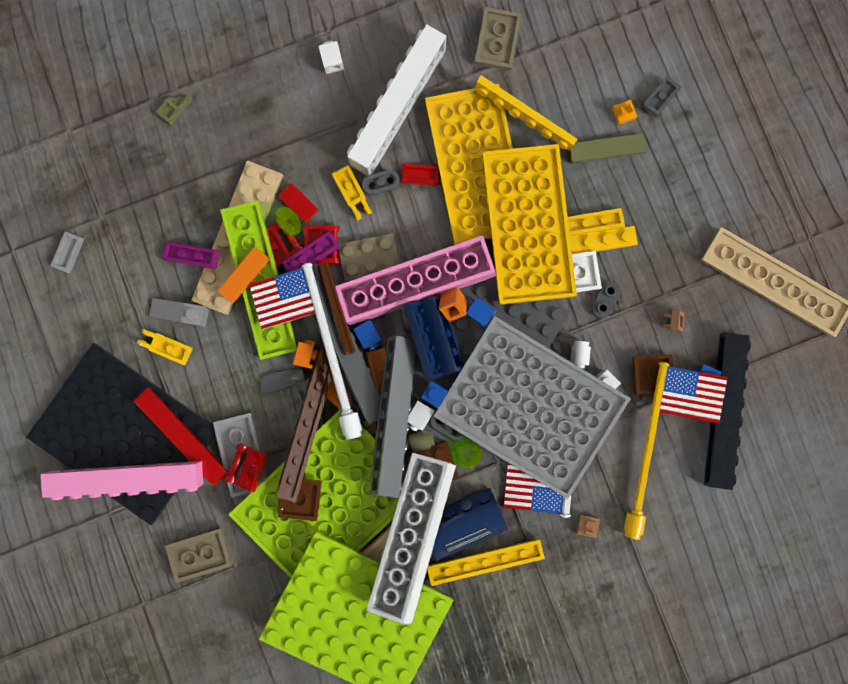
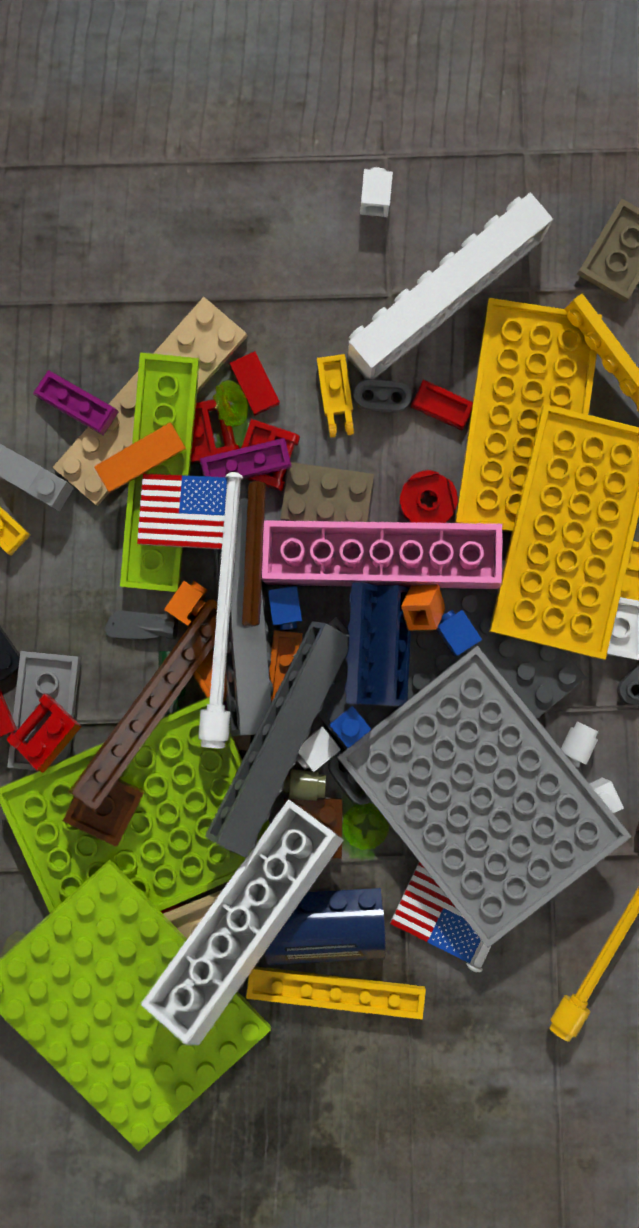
camera: 20 degrees right, 0 degrees up
olive tile [155,95,193,125] -> none
medium nougat tile [576,514,600,538] -> none
none -> red plate [399,470,458,523]

